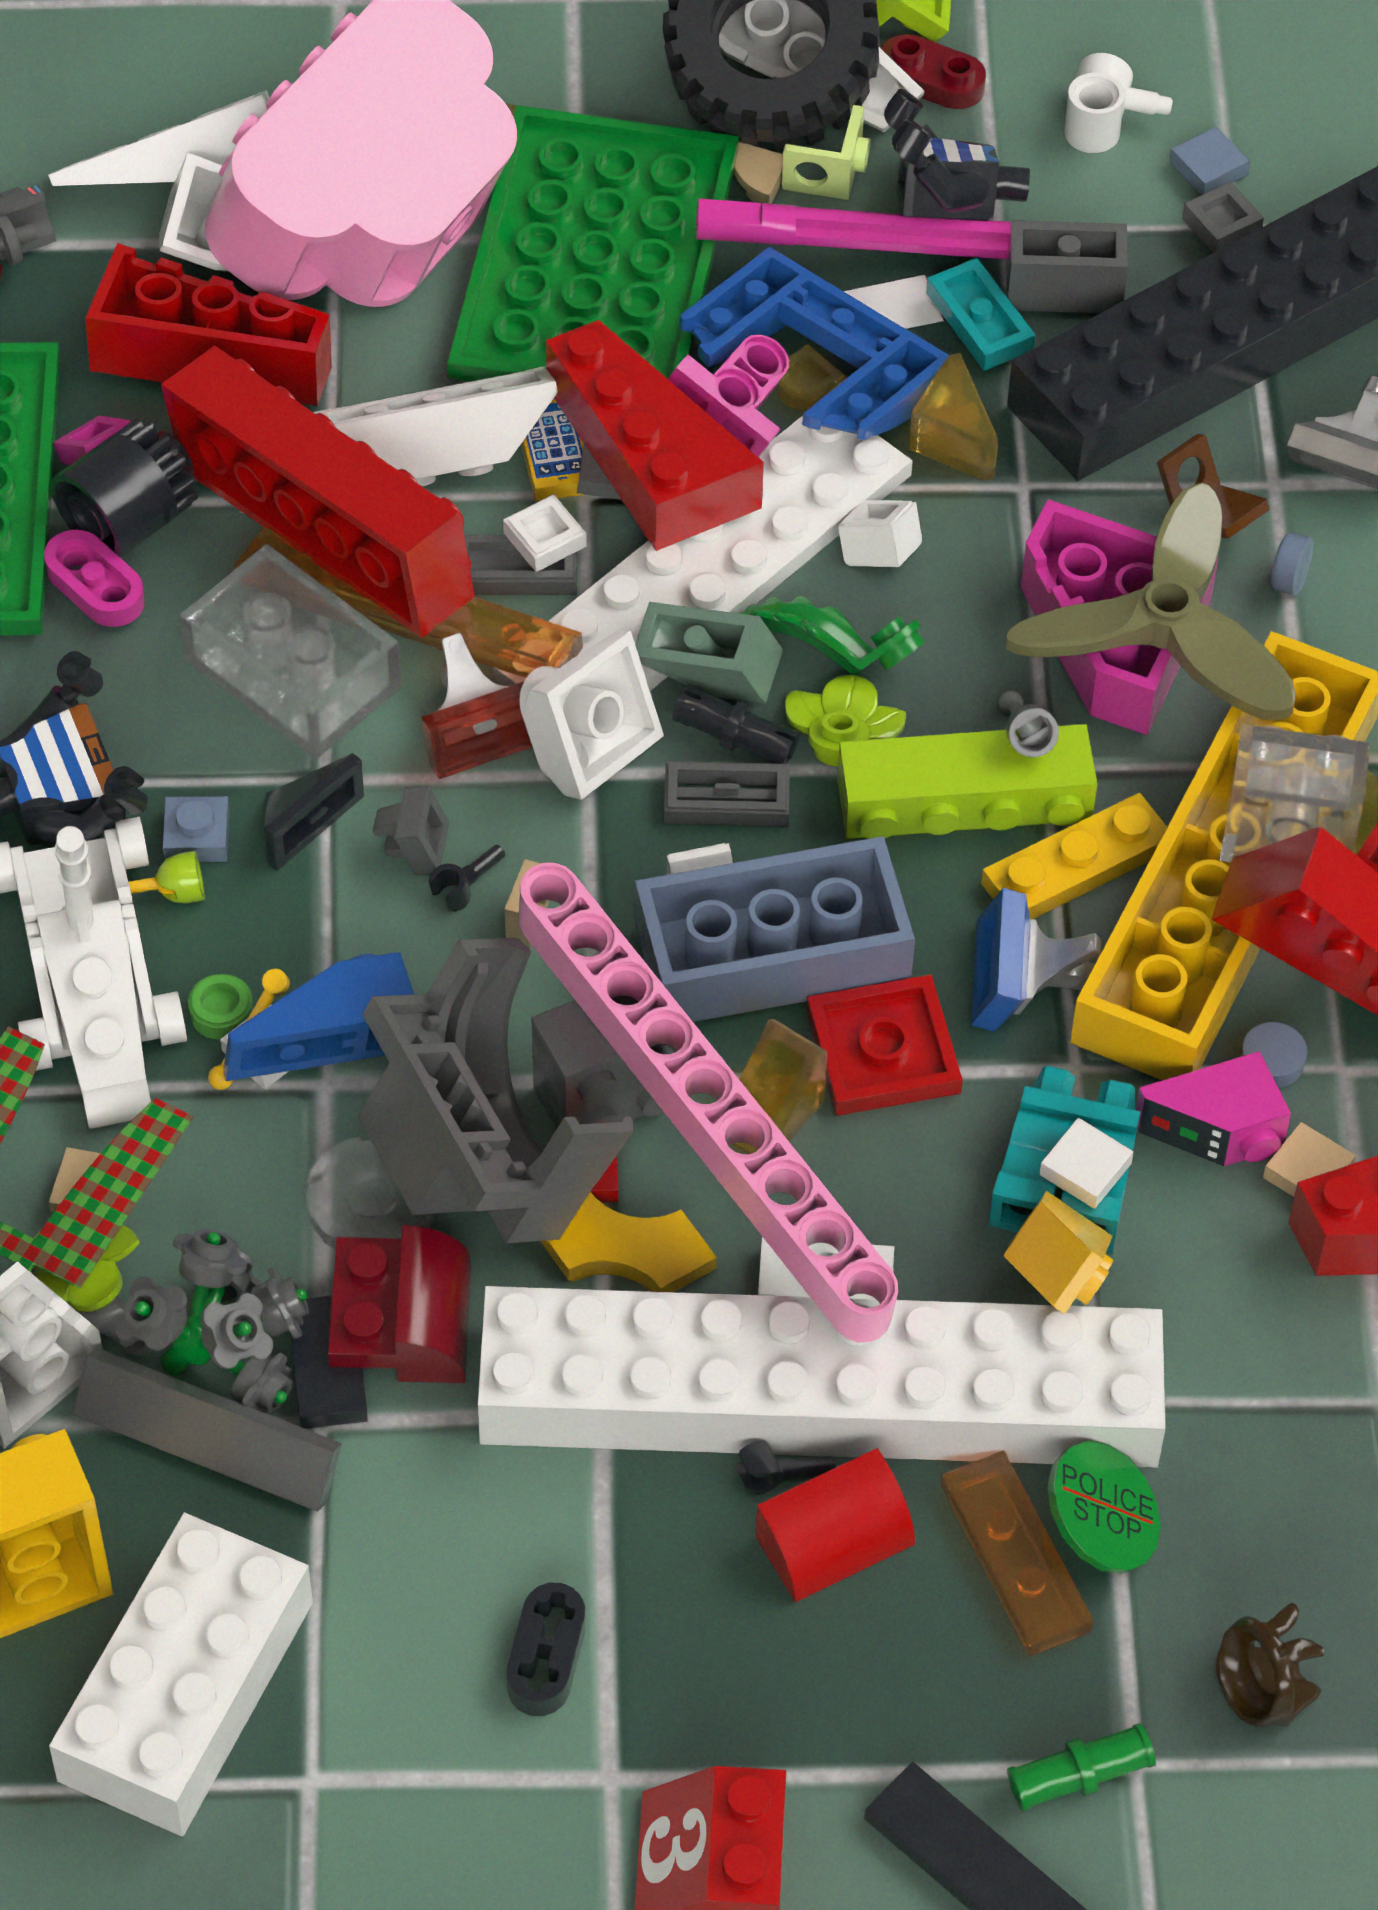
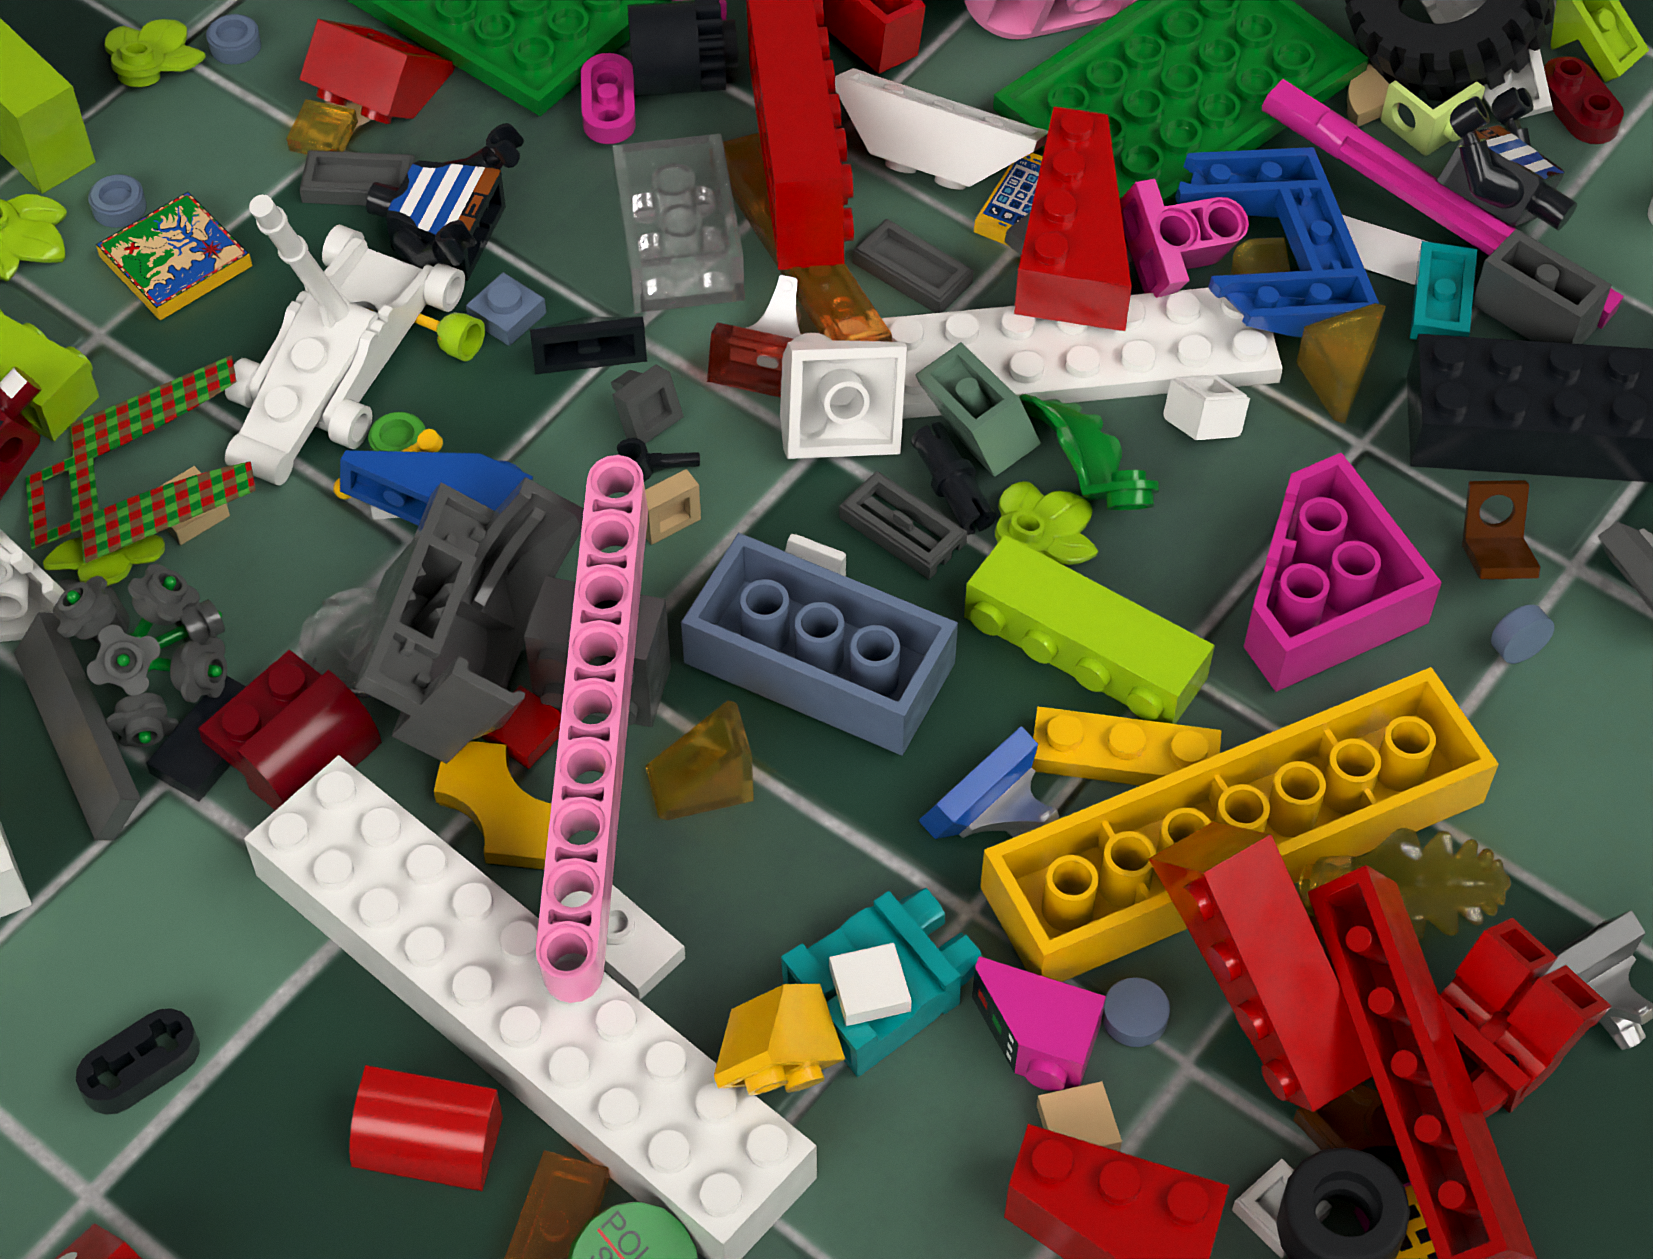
camera: 40 degrees right, 0 degrees up
white tile [503,494,587,572] -> none
black hand [735,1441,836,1495] -> none
red tile [806,974,963,1116] -> none
hinge [999,691,1059,757] -> none
olive piece [1005,483,1296,720] -> none
clear brick [1220,724,1370,862] -> none

